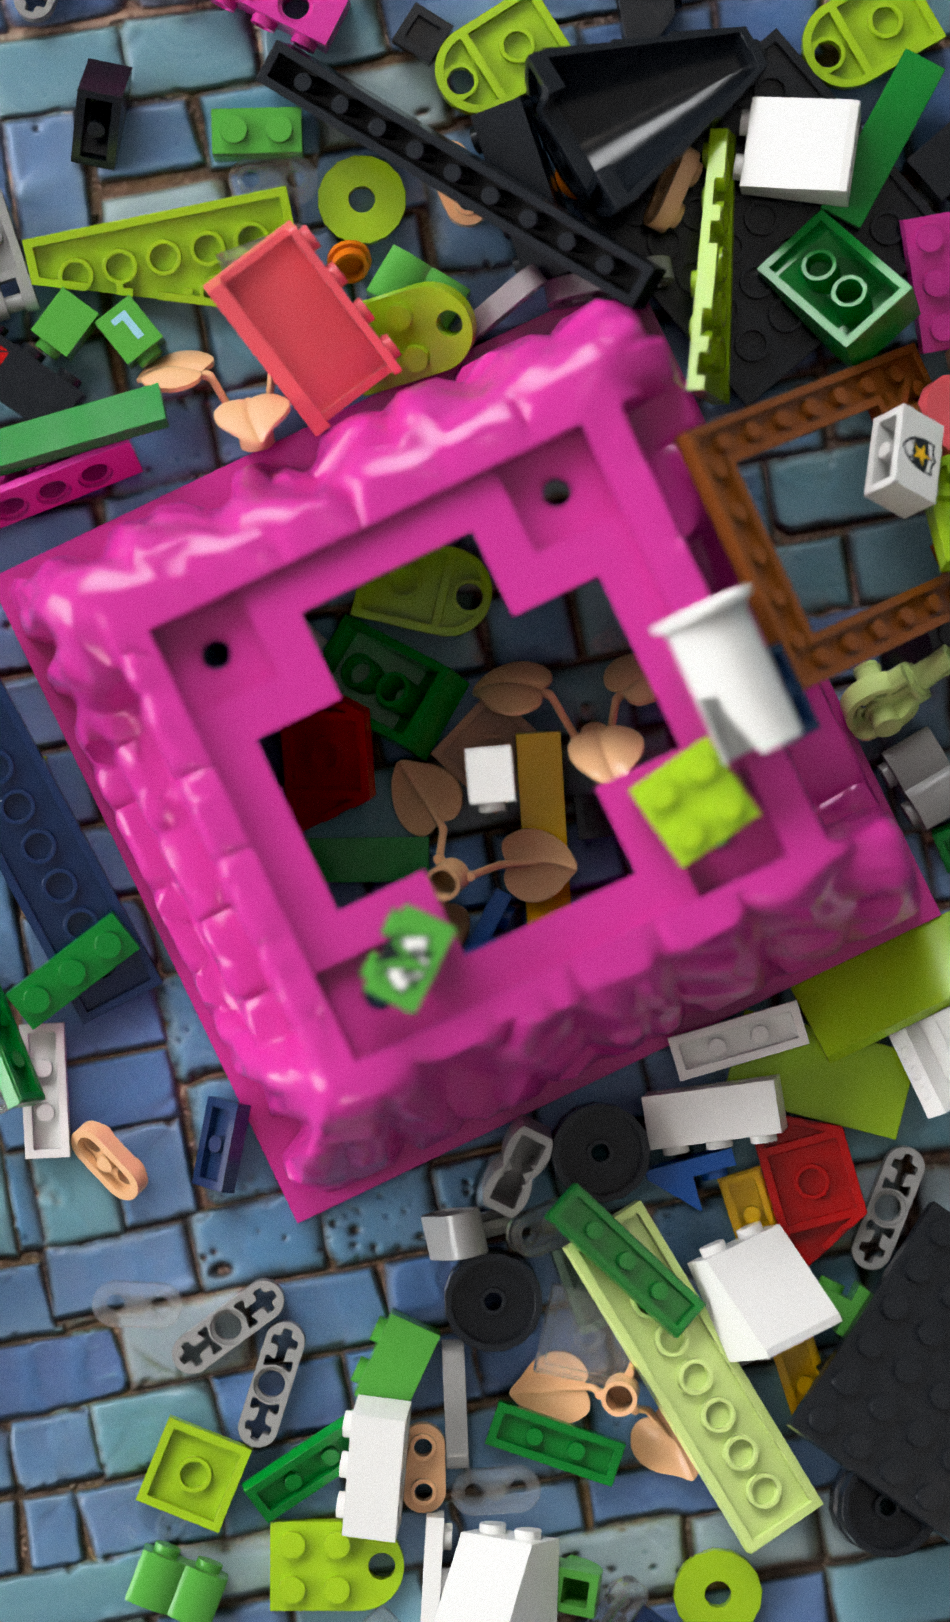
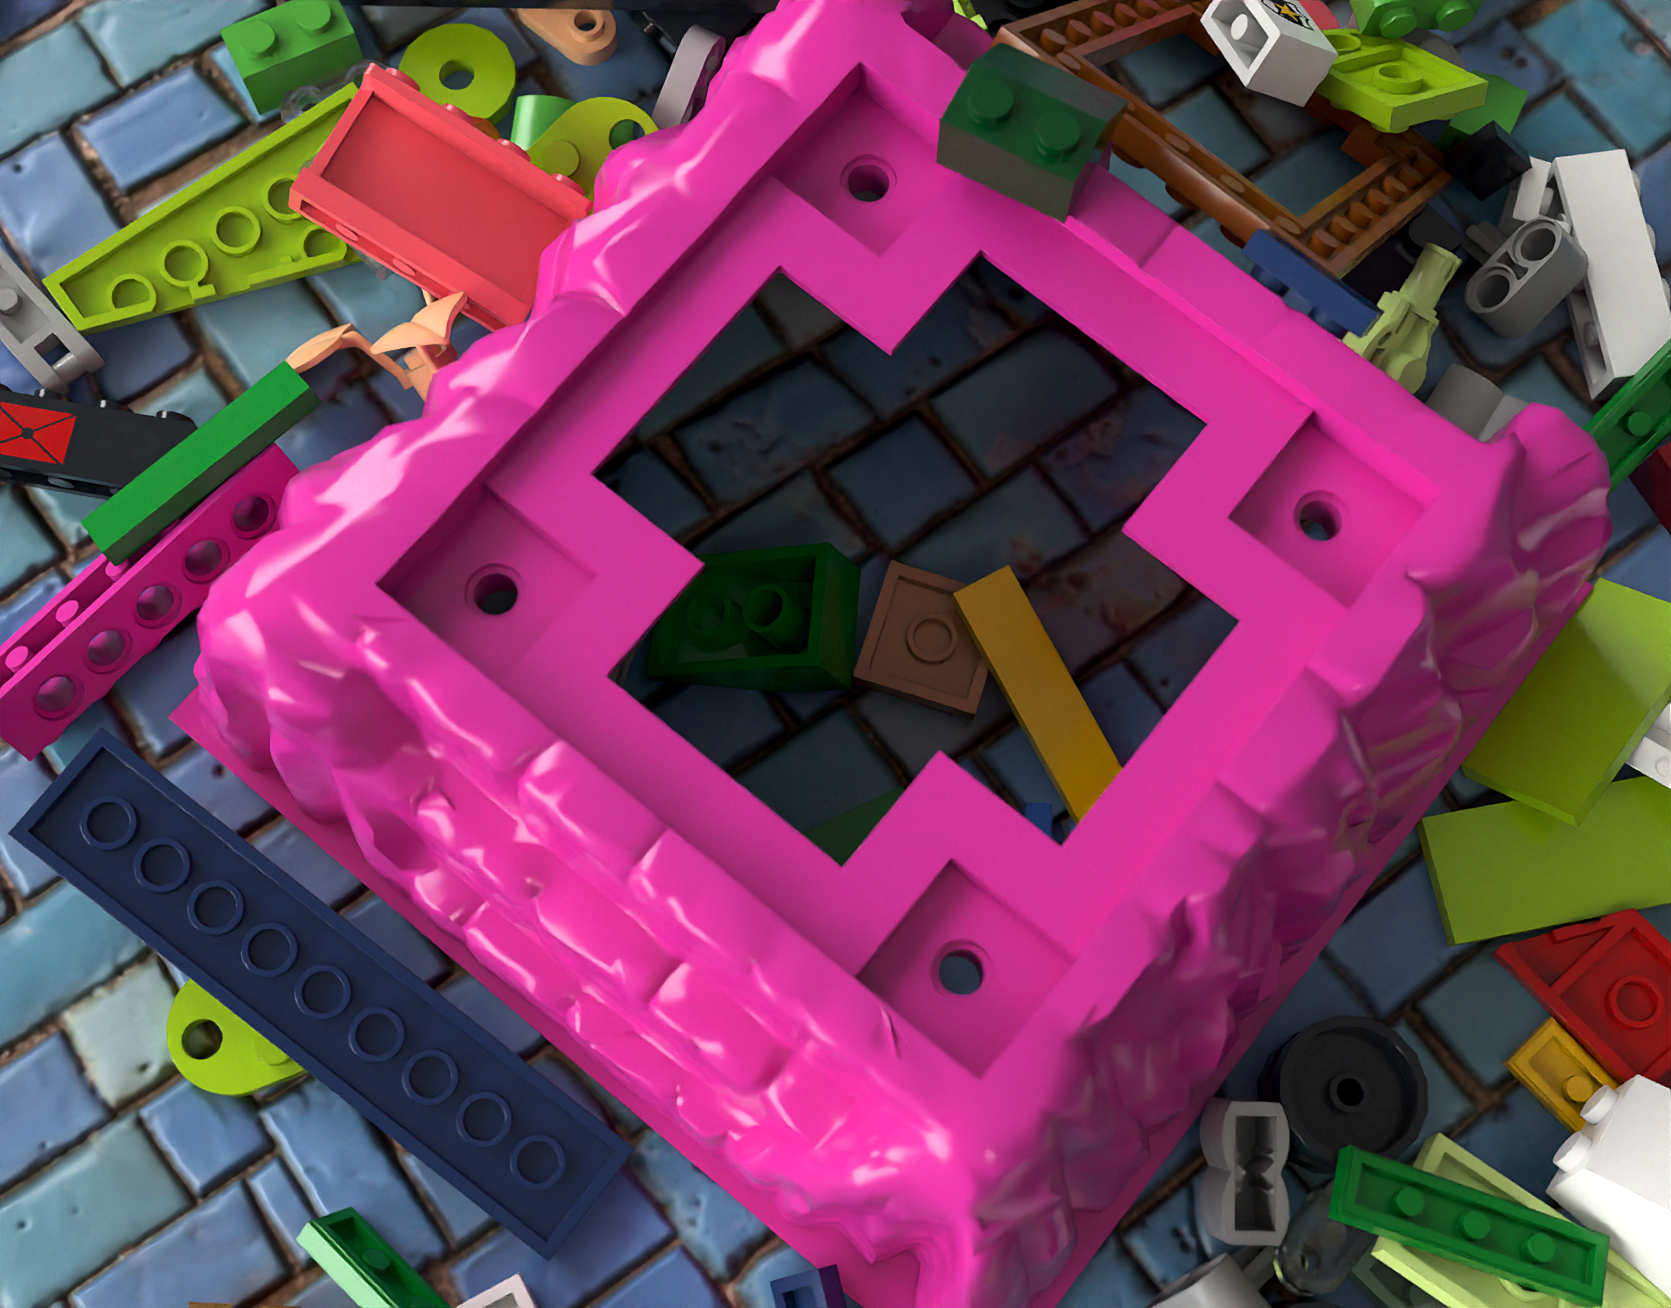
camera: 30 degrees left, 15 degrees down
green plate [6,911,141,1030] -> none
bright green brick [31,287,101,362] -> none
black slope [71,58,133,171] -> none
bright green brick [94,295,166,369] -> none
red wing [280,693,376,834] -> none
lime plate [350,545,492,637] -> none
bright green brick [359,903,457,1015] -> none
light nougat plant [391,759,578,946] -> none
white brick [464,745,515,813] -> none
light nougat plant [472,653,657,784] -> none
black plate [573,793,617,840] -> none
lime plate [628,736,761,869] -> none
white brick [641,1074,788,1156] -> none
blue slope [645,1147,736,1211] -> none
white piece [649,583,803,766] -> none
white plate [668,1000,809,1082] -> none
none -> dark green slope [936,42,1129,224]

